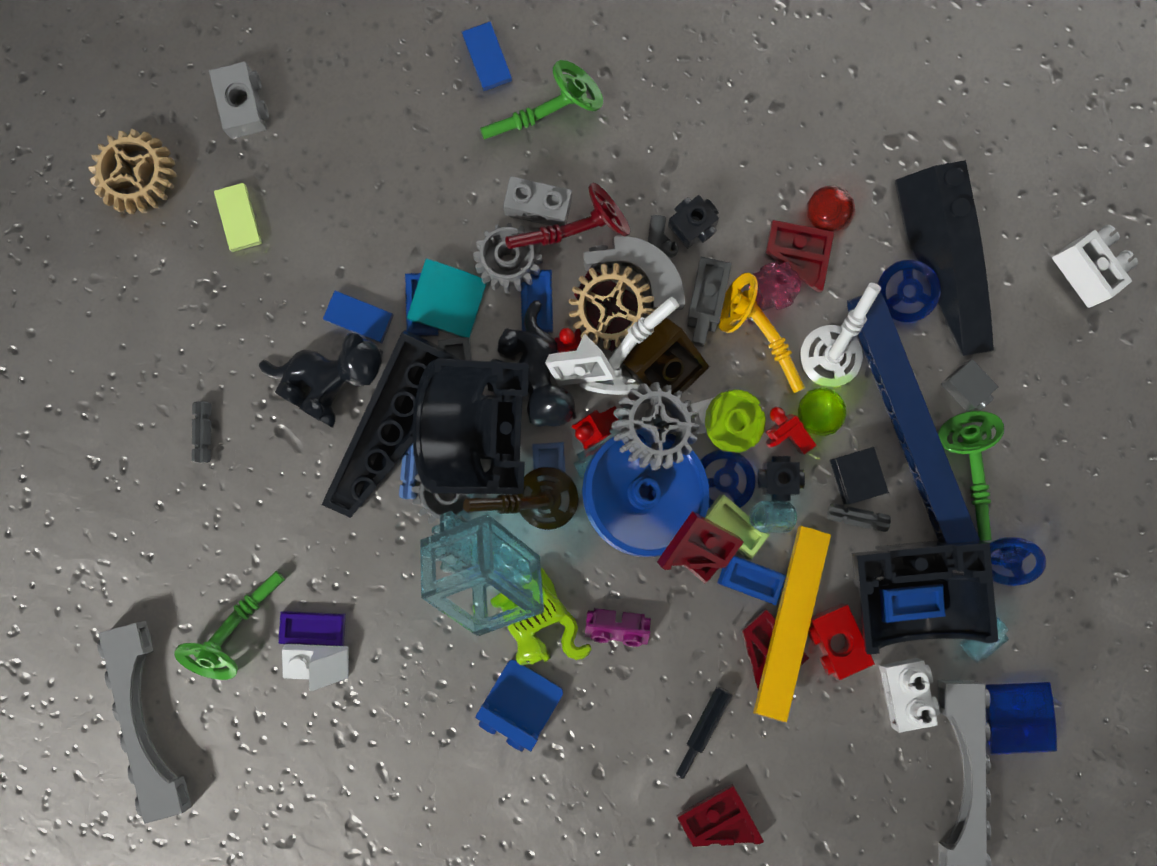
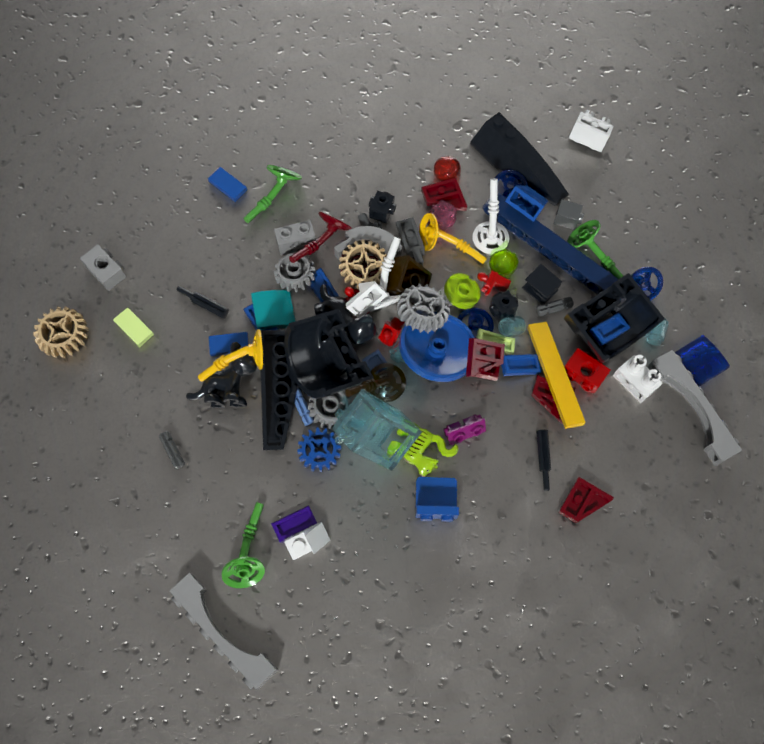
camera: 35 degrees left, 15 degrees down
none -> black axle [176,286,229,319]
none -> yellow dish [198,329,263,382]
none -> blue gear [297,427,342,472]
none -> blue torso [505,185,548,222]

